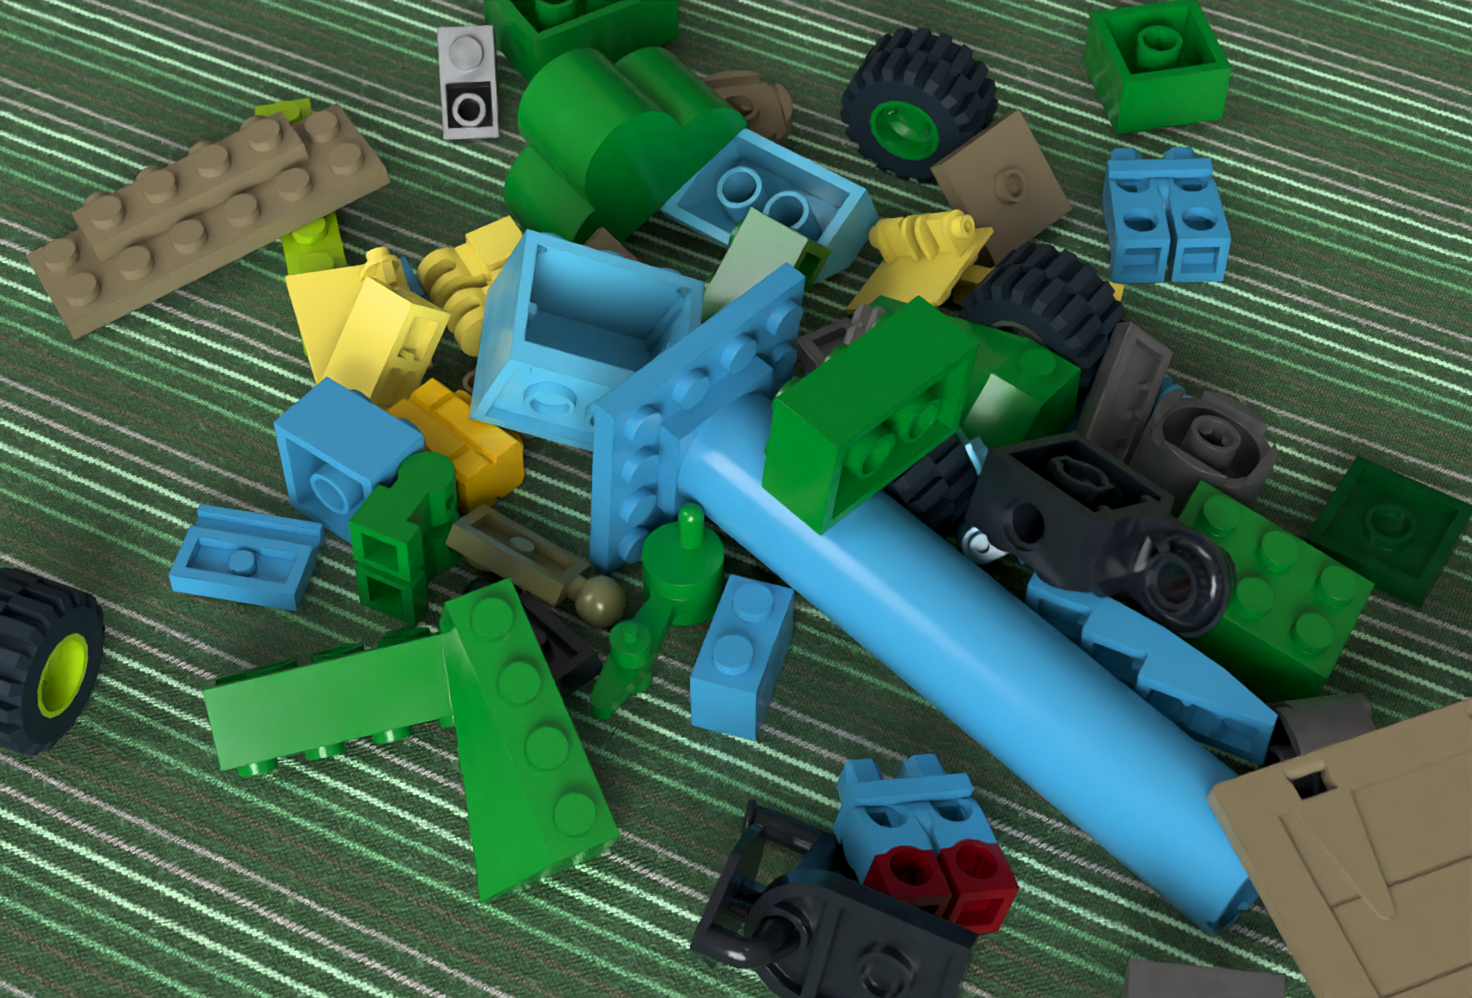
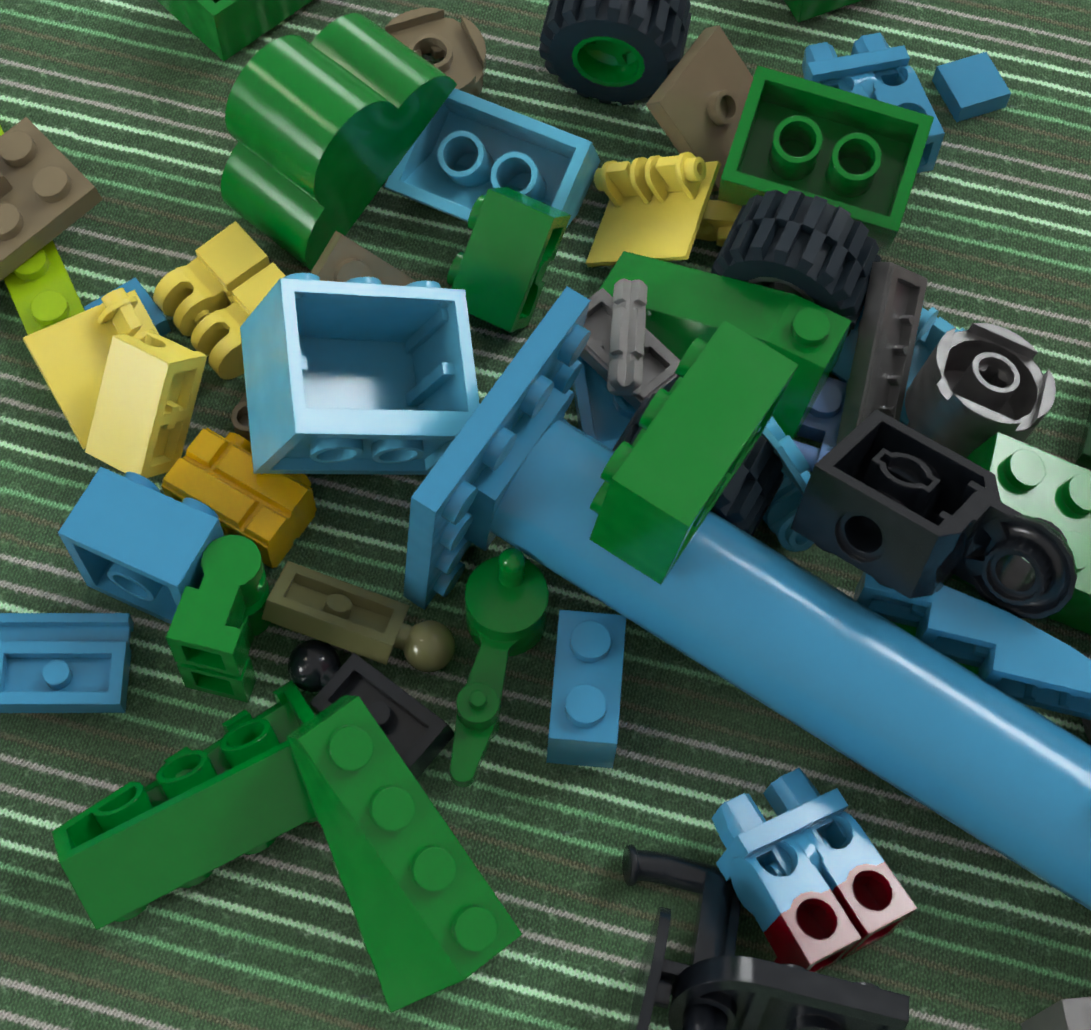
camera: 15 degrees left, 15 degrees up
flat silver slope [437,25,500,140] -> none
none -> green brick [718,65,934,250]
none -> dark azure tile [932,52,1011,122]

